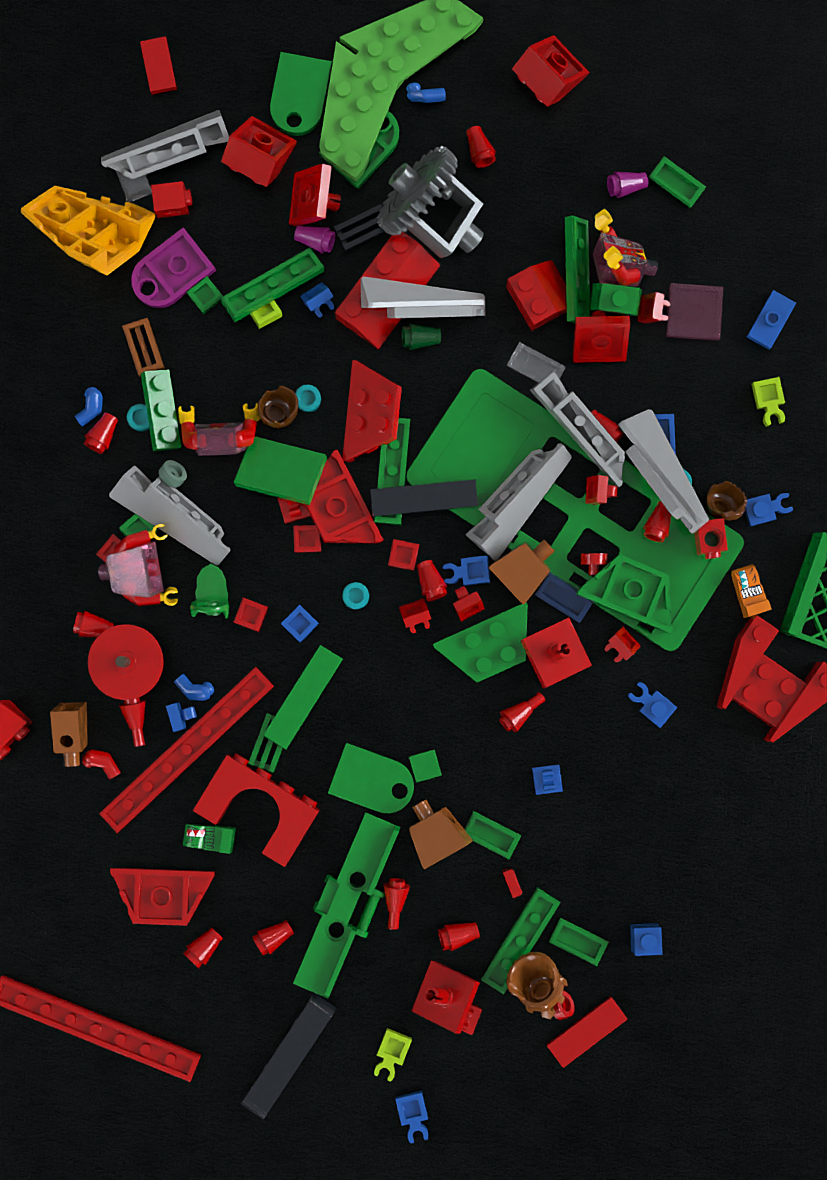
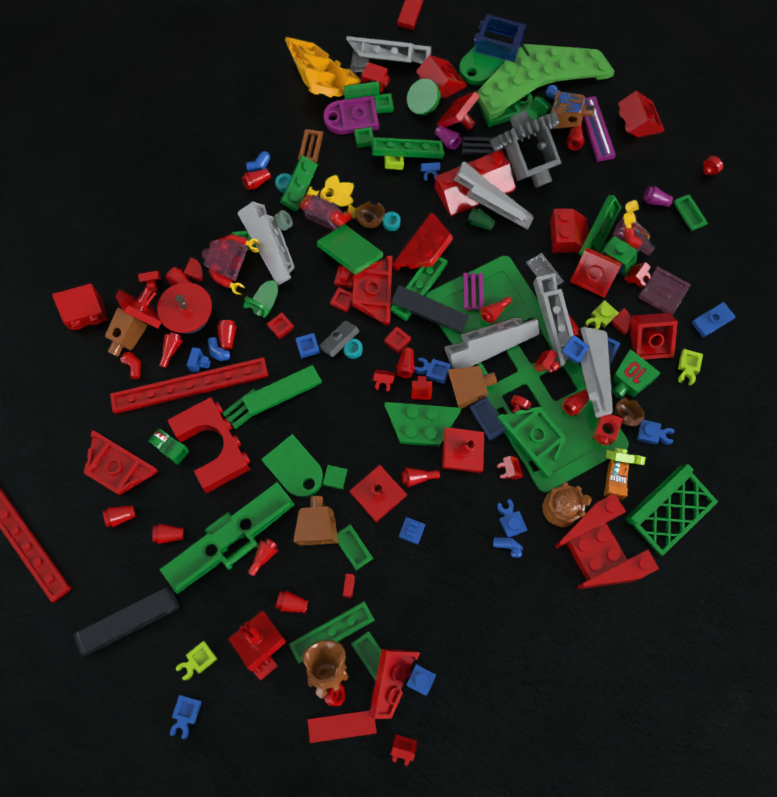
camera: 30 degrees right, 15 degrees down
none -> red tile [116,286,162,328]
none -> red tile [138,271,162,291]
none -> red tile [184,258,204,282]
none -> red cone [217,320,236,349]
none -> dark grey plate [319,320,359,357]
none -> yellow plate [320,175,354,207]
none -> green tile [344,82,379,100]
none -> red tile [349,465,407,523]
none -> red wing [369,649,420,719]
none -> green tile [374,93,393,114]
none -> red tile [391,734,417,766]
none -> tile [407,79,441,115]
none -> magenta tile [463,273,484,310]
none -> window [474,14,527,62]
none -> red cone [481,296,512,324]
none -> blue arm [493,537,523,558]
none -> green slope [527,97,553,121]
none -> dark orange hair [542,482,592,527]
none -> dark orange torso [551,92,595,128]
none -> blue plate [561,335,589,364]
none -> magenta tile [583,96,616,162]
none -> lime plate [584,301,619,330]
none -> lime plate [605,447,646,465]
none -> red tile [610,308,631,335]
none -> green torso [611,350,660,399]
none -> red slope [630,313,678,360]
none -> red tile [703,156,723,175]

